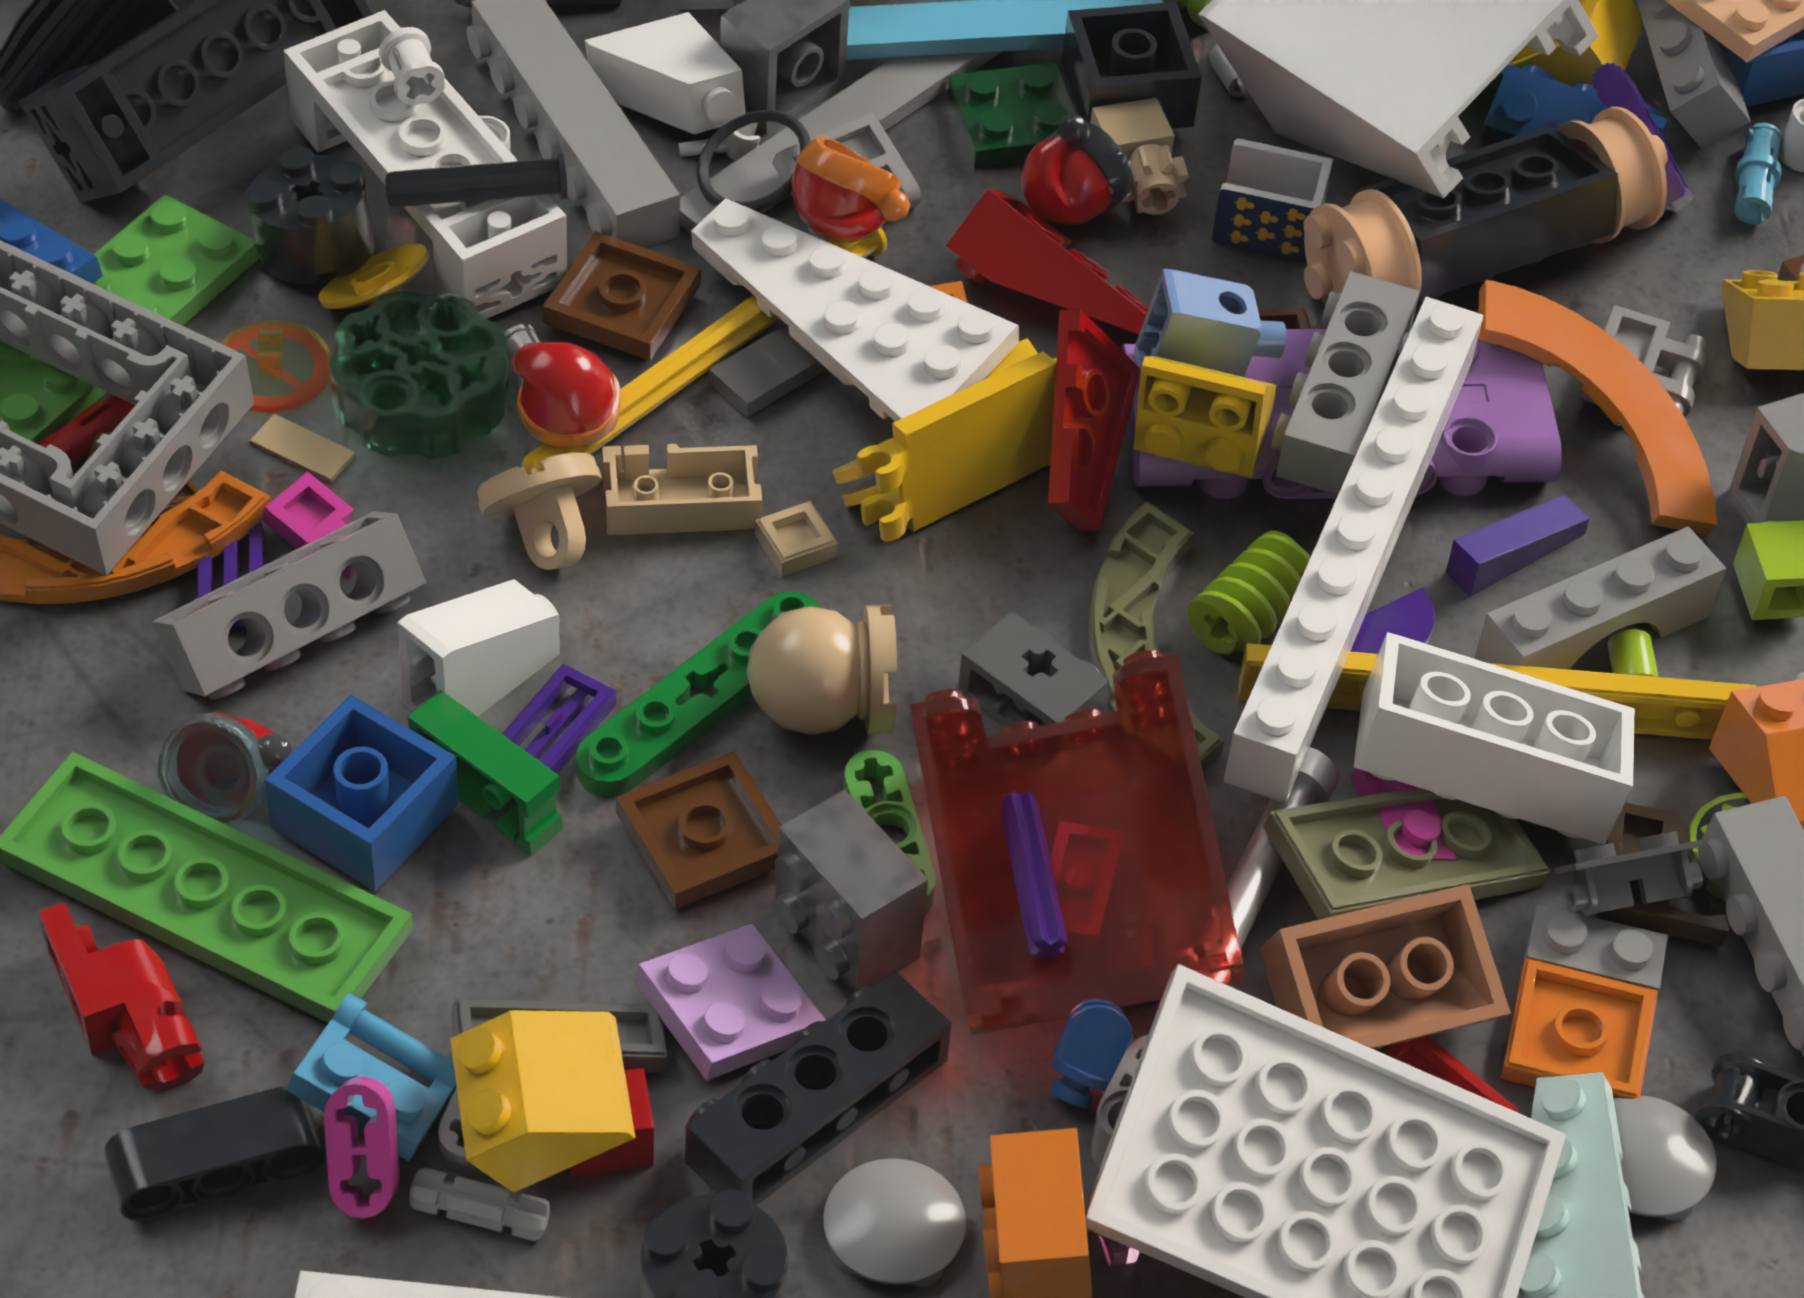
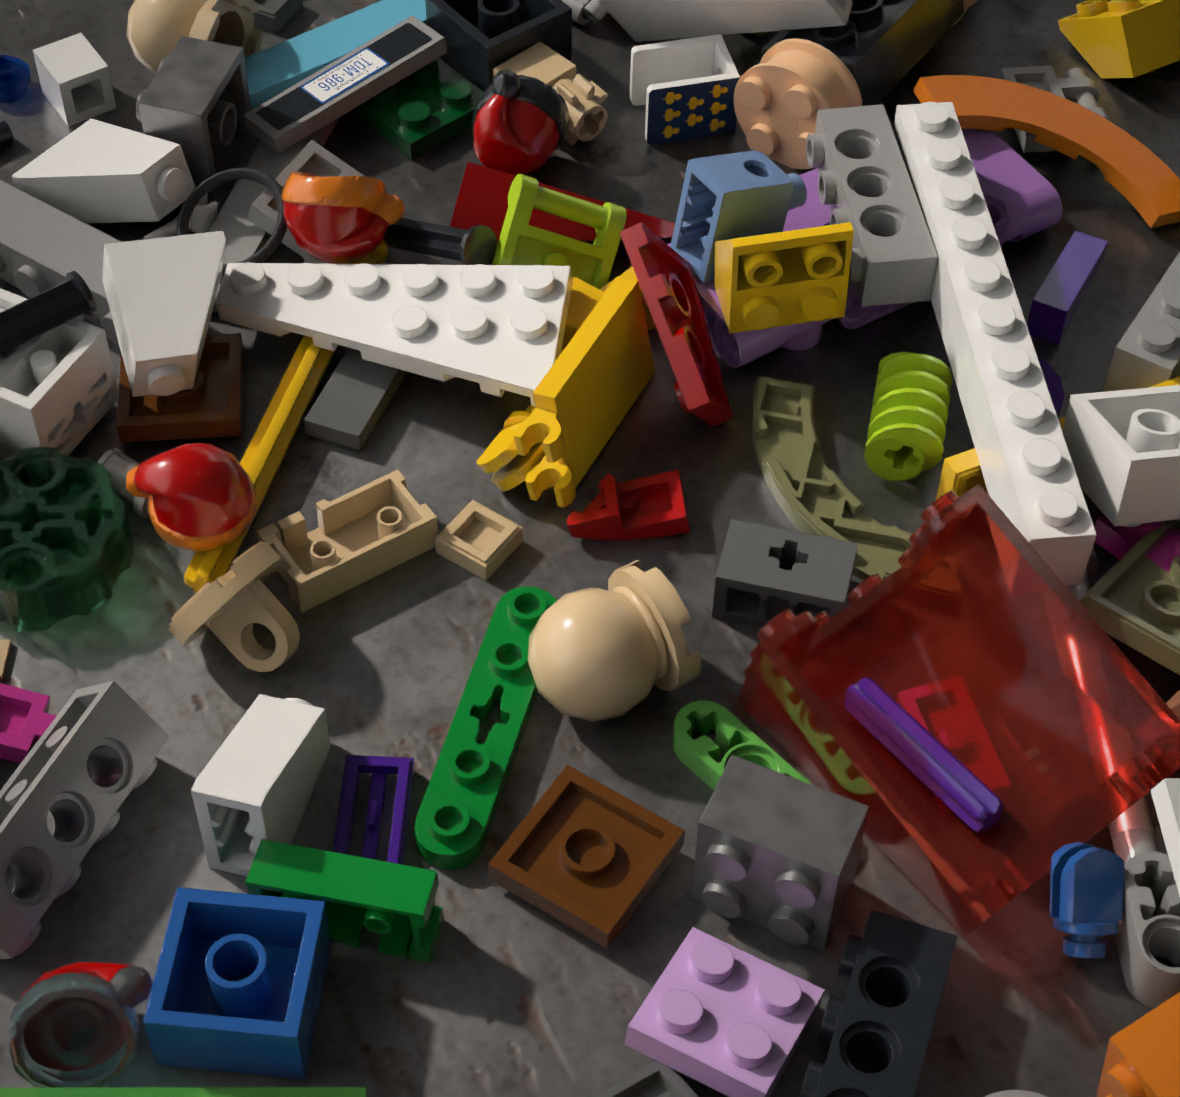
camera: 25 degrees left, 0 degrees up
none -> white slope [102,231,226,397]
none -> tile [243,15,447,154]
none -> black axle [383,218,498,265]
none -> lime plate [492,174,626,289]
none -> red slope [567,470,691,540]

